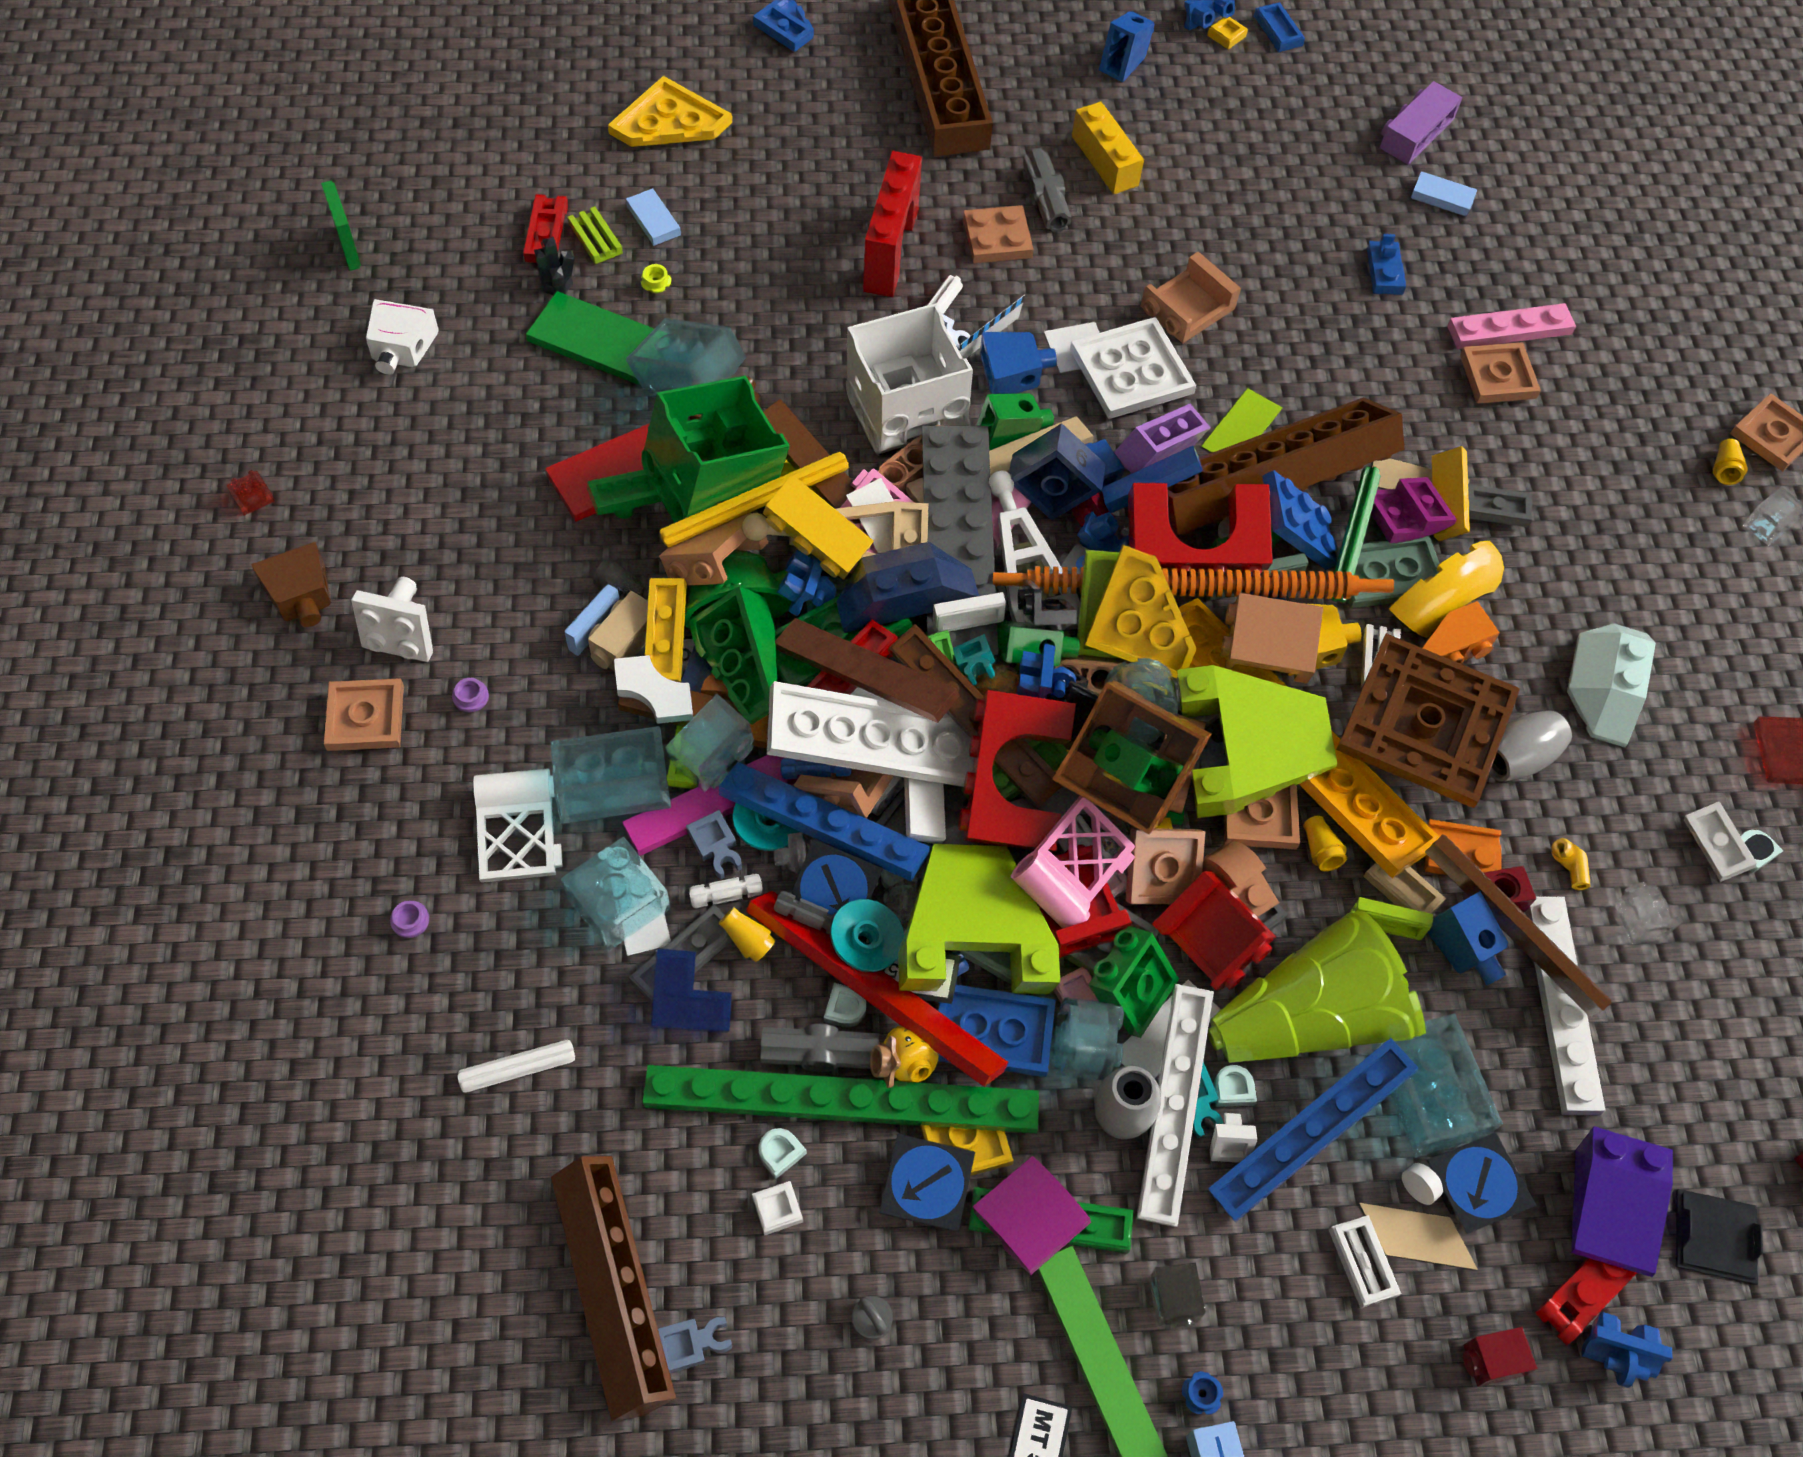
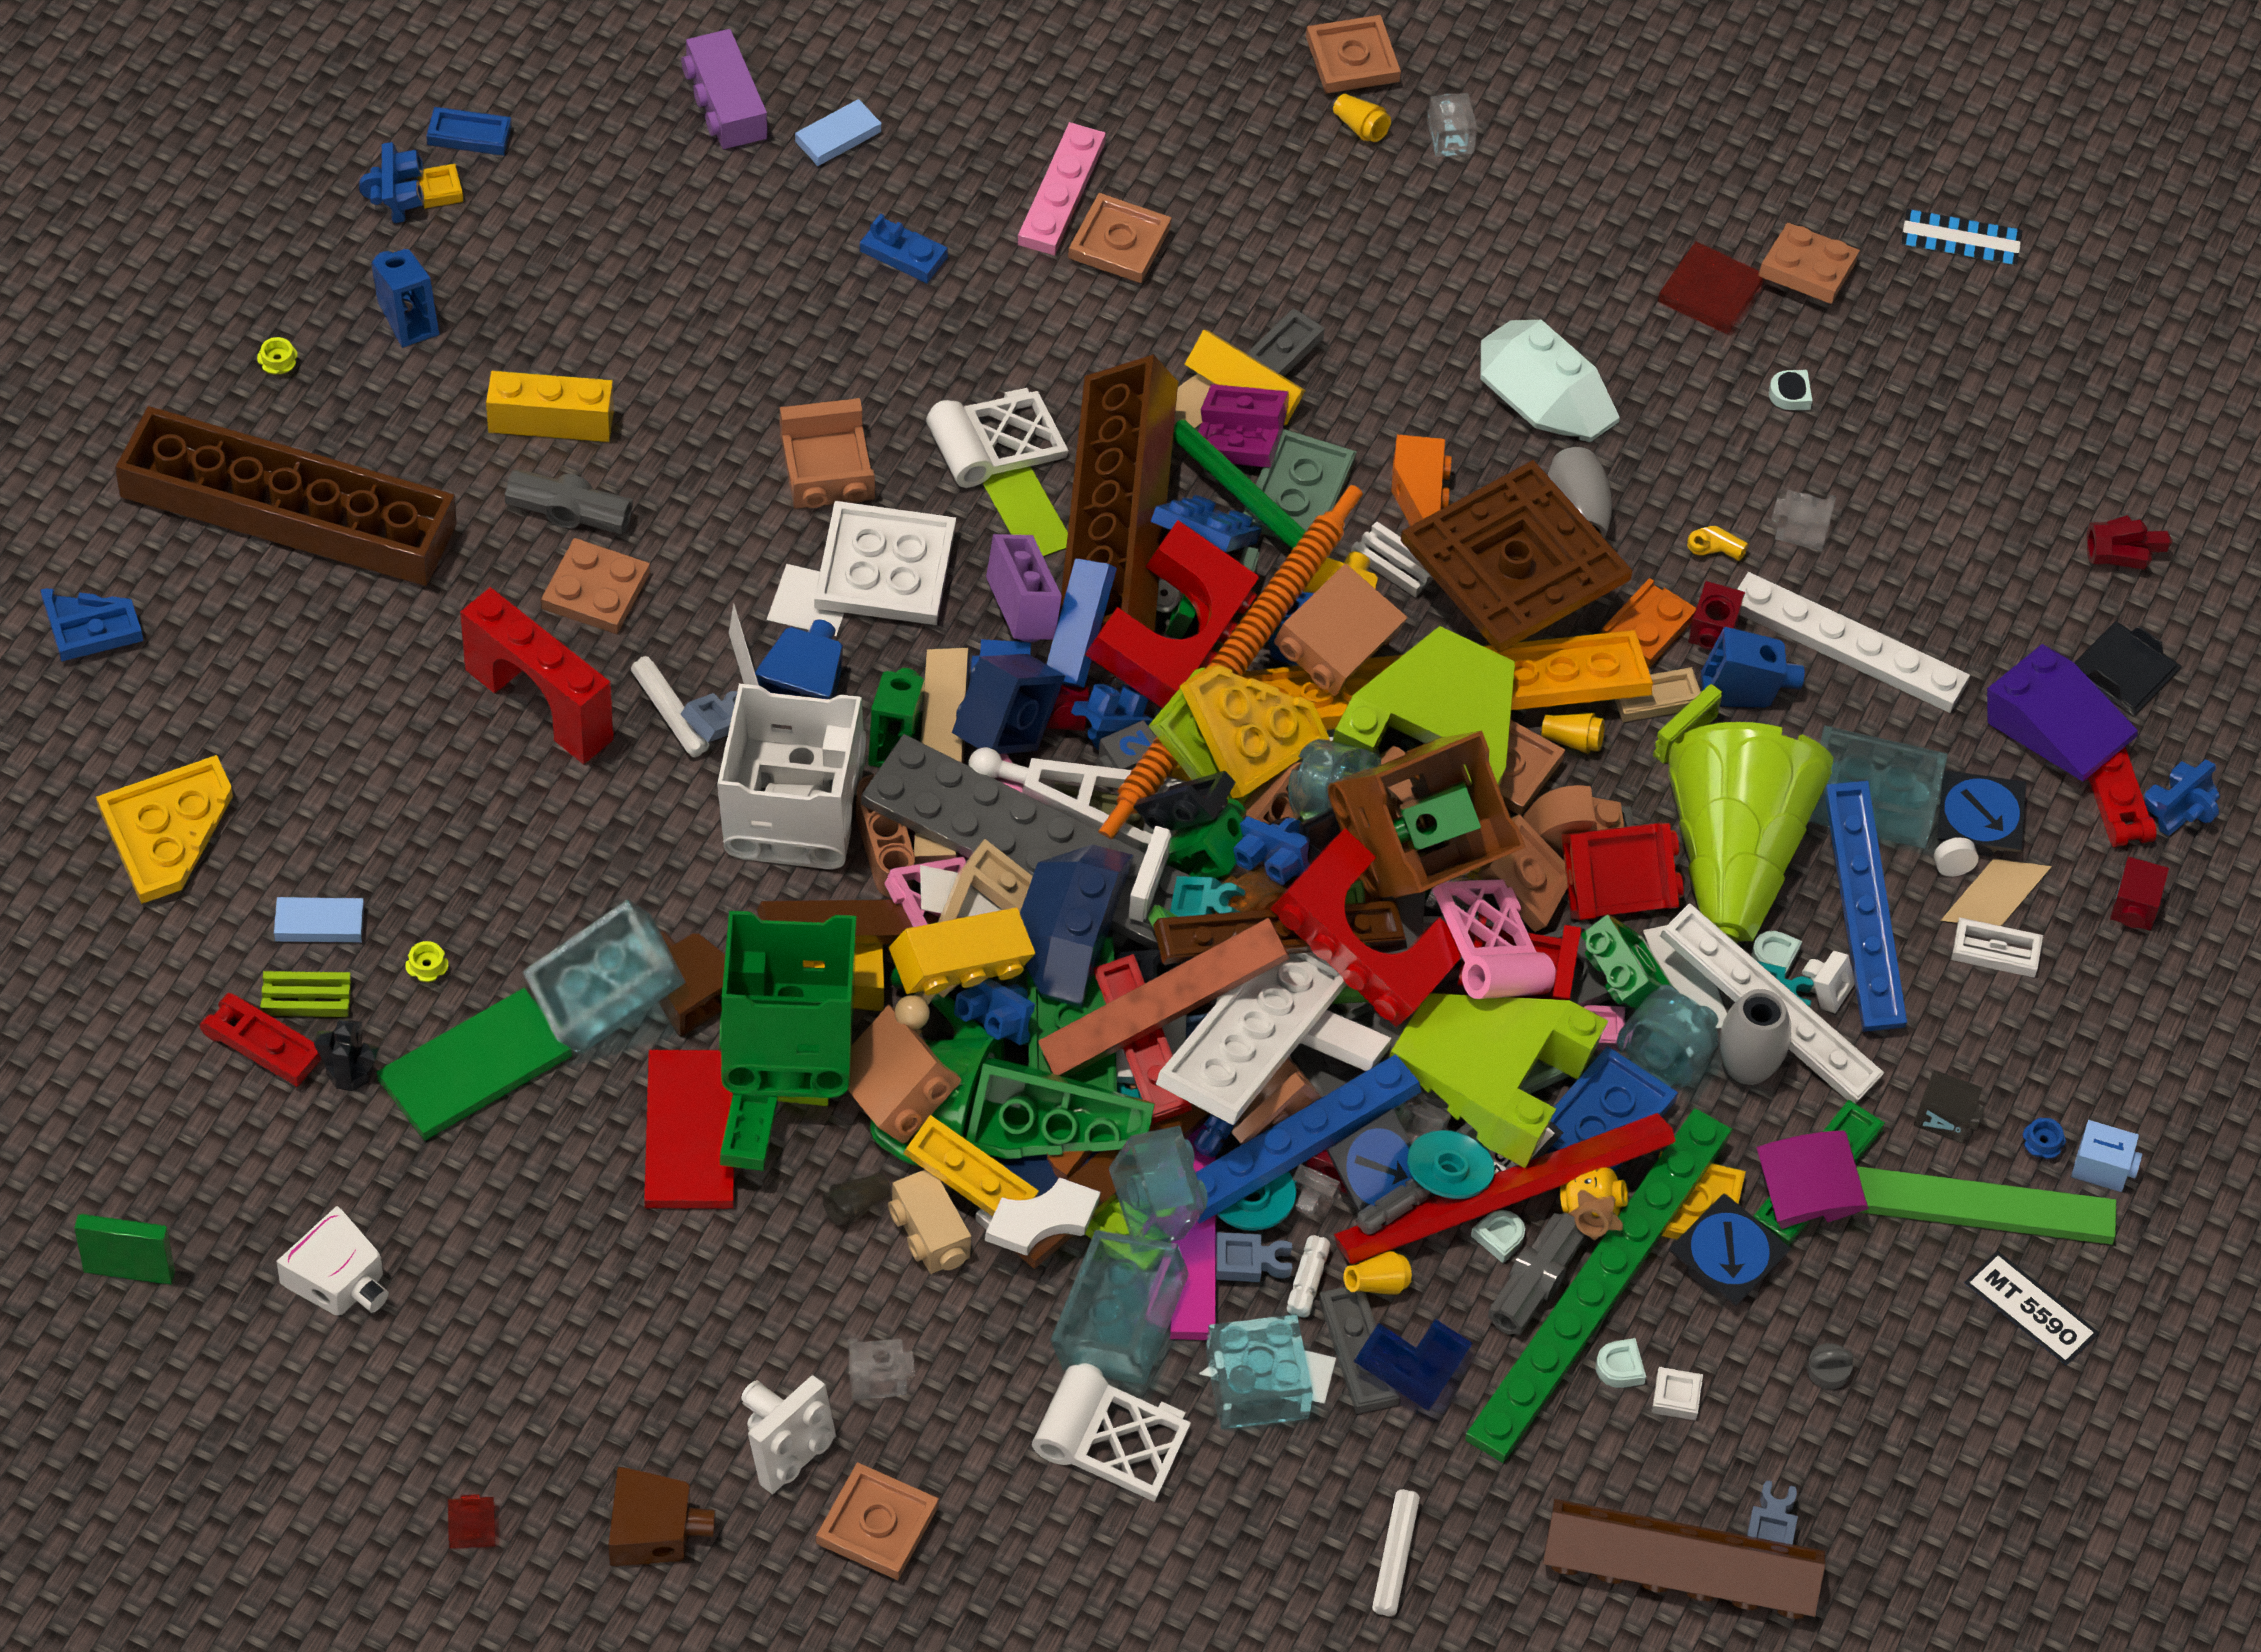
camera: 60 degrees left, 5 degrees down
medium lavender plate [390,901,429,938] -> none
medium lavender plate [452,678,489,712] -> none
light blue tile [565,584,619,656] -> none
yellow axle [660,452,849,547] -> none
yellow brick [1389,541,1504,638] -> none
reddish brown tile [1425,834,1612,1017] -> none
white plate [1684,801,1757,882] -> none
none -> neon yellow plate [257,337,297,375]
none -> clear brick [848,1338,914,1400]
none -> white piece [926,388,1069,488]

